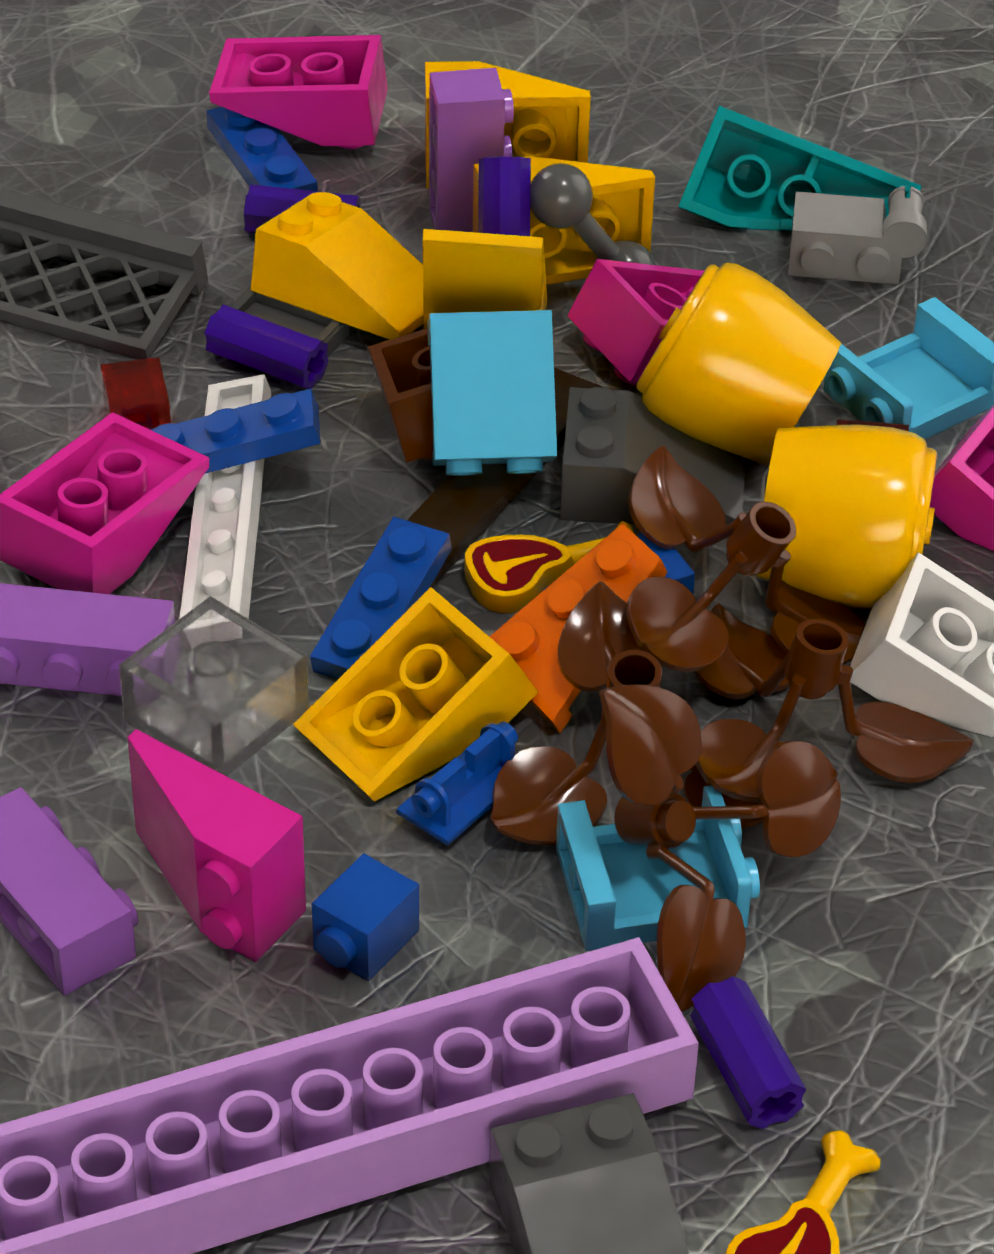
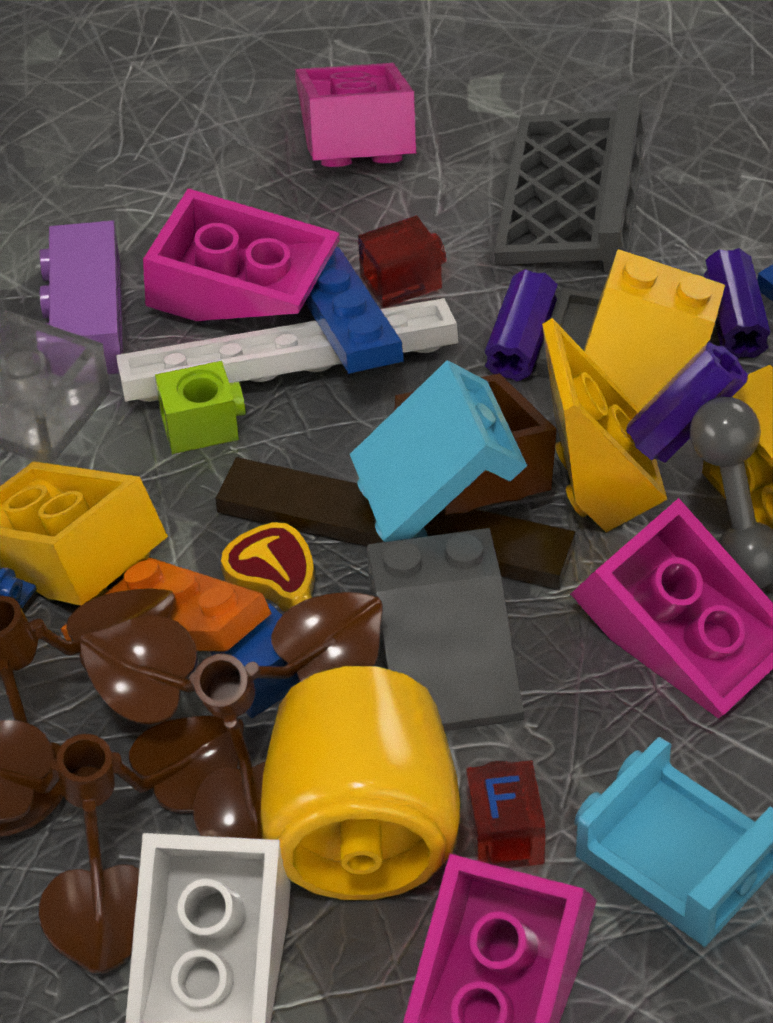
camera: 80 degrees right, 5 degrees up
blue plate [310,516,452,679] -> none
yellow piece [637,263,841,466] -> none
none -> lime brick [155,361,246,454]

